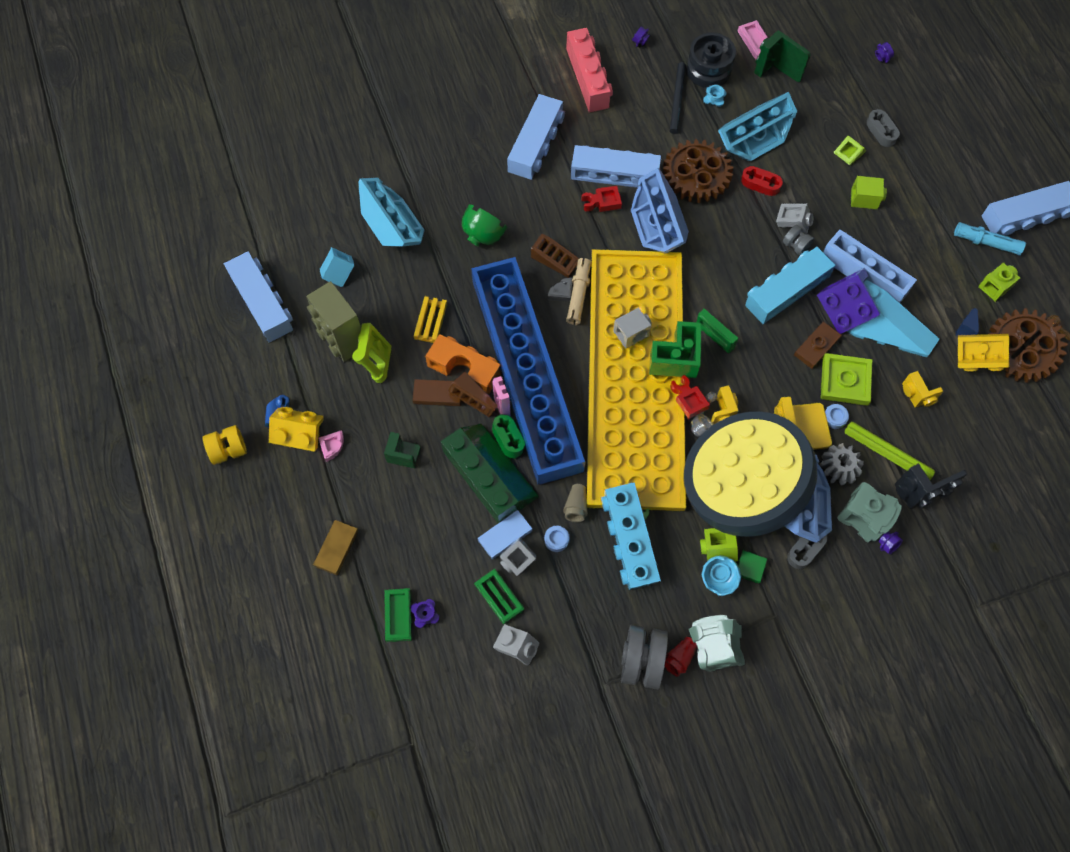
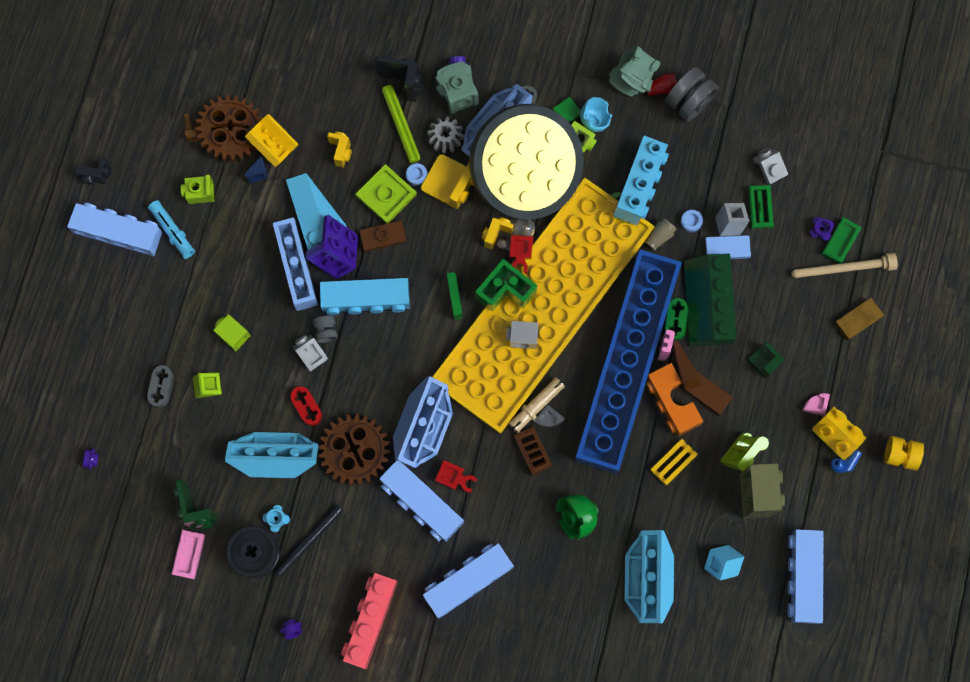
camera: 145 degrees left, 10 degrees up
none -> tan piece [791,253,898,278]

